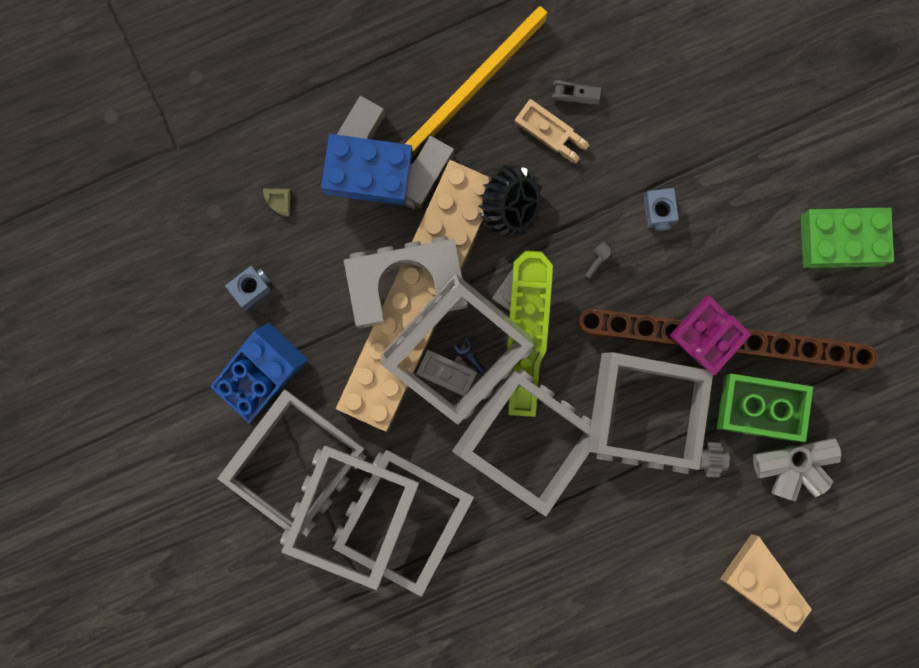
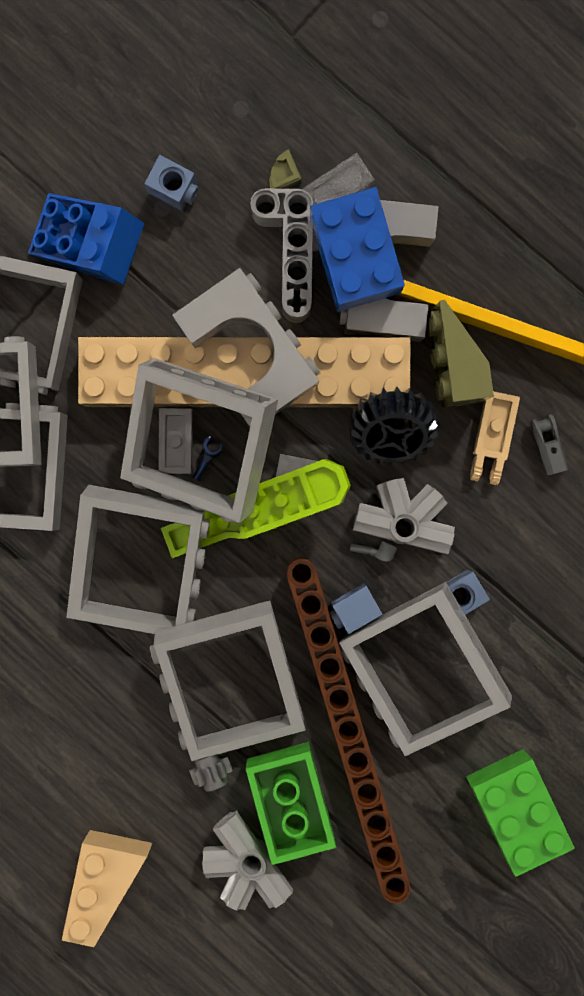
camera: 65 degrees right, 5 degrees up
magenta slope [670,295,751,375] -> none
none -> light grey beam [250,188,313,323]
none -> clear plate [303,153,375,205]
none -> sand blue brick [329,583,383,634]
none -> light grey window [339,582,512,756]
none -> light grey piece [353,478,455,554]
none -> olive slope [426,300,494,408]

